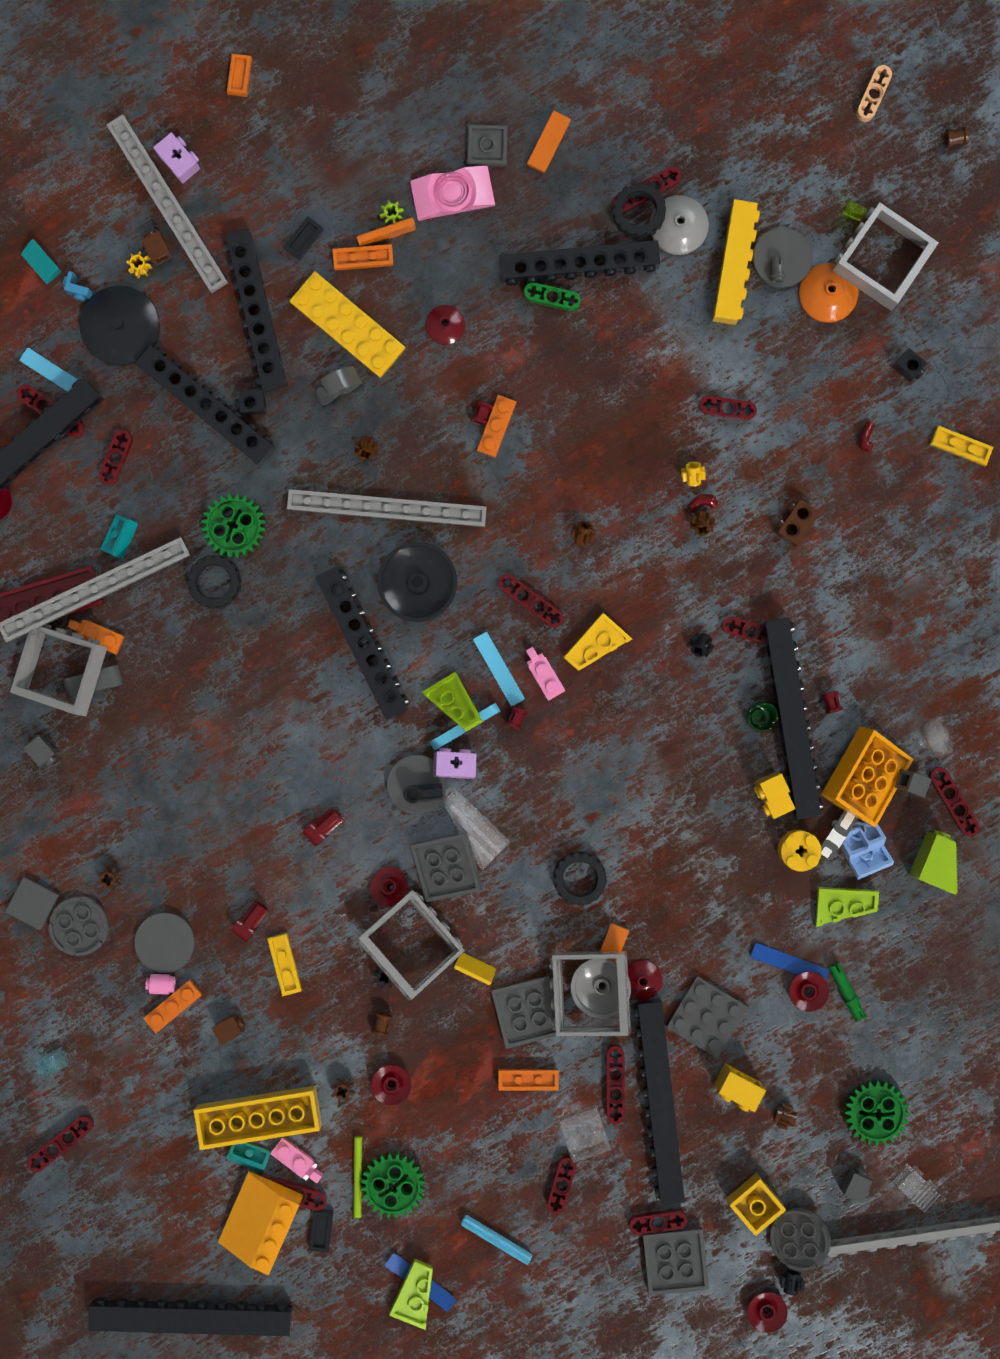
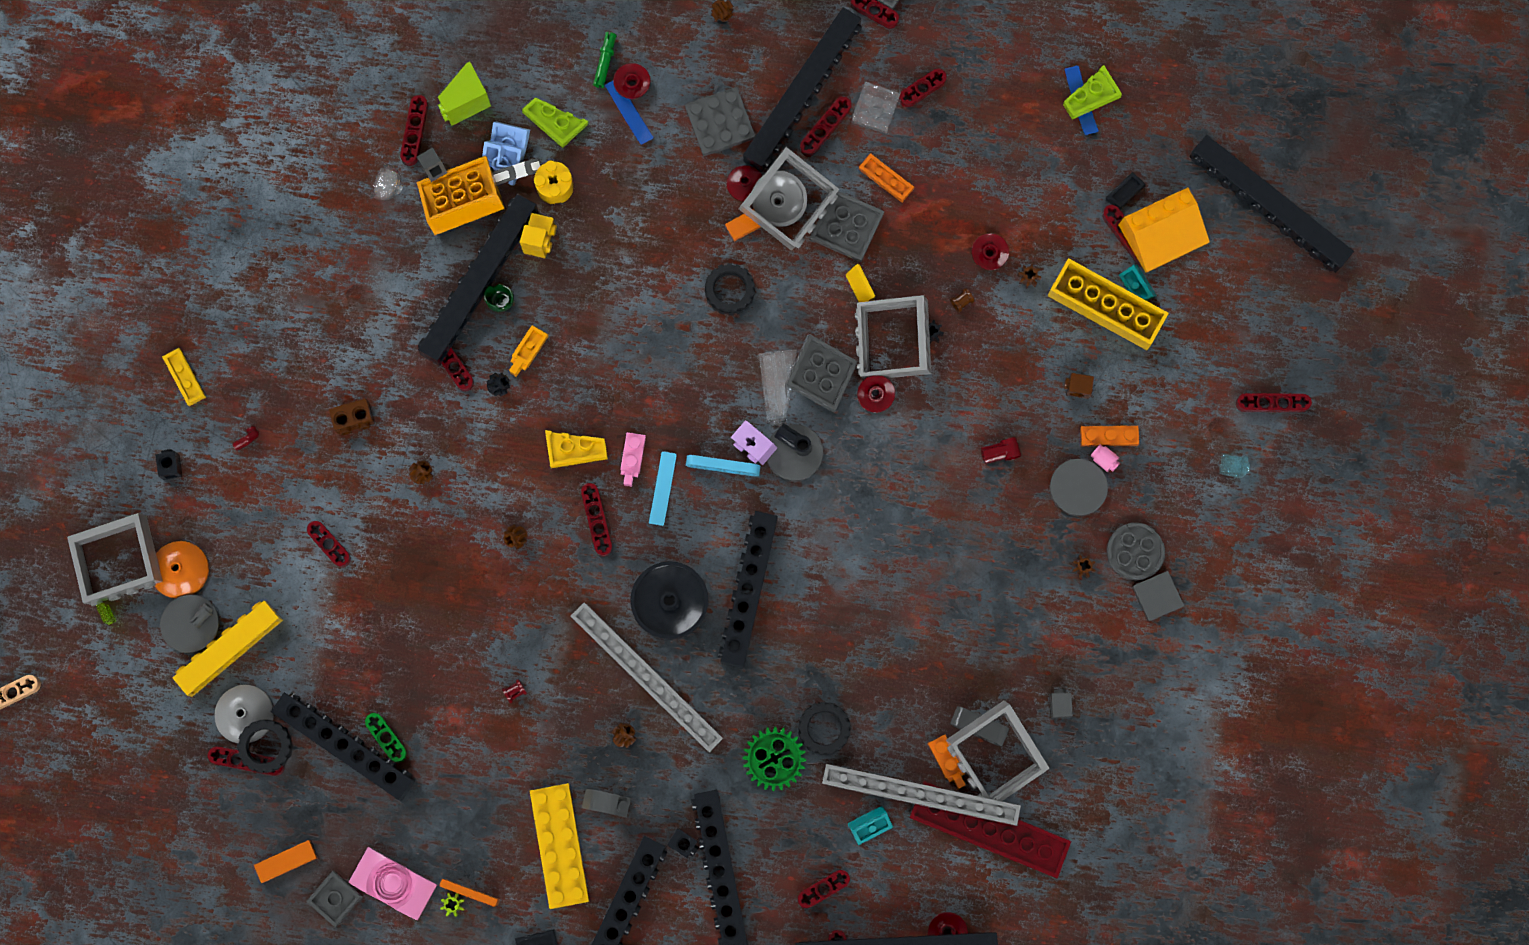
camera: 145 degrees left, 10 degrees down
yellow tile [267,933,302,996] -> none
bright pink hinge [270,1137,323,1183] -> none
dark red piece [302,808,344,847] -> none
orange plate [333,244,394,271] -> none
lime bar [353,1136,362,1218] -> none
green gear [361,1151,426,1219] -> none
lime wing [422,672,483,732] -> none
dark red dish [426,305,465,345] -> none
medium azure axle [461,1215,532,1265] -> none
orange plate [477,395,516,458] -> none
dark red bush [504,705,528,730] -> none
yellow gear [681,462,706,486] -> none
dark red arm [687,494,718,512] -> none
yellow brick [714,1063,766,1112] -> none
dark red bush [821,690,843,714] -> none
none -> light orange hinge [509,325,549,377]

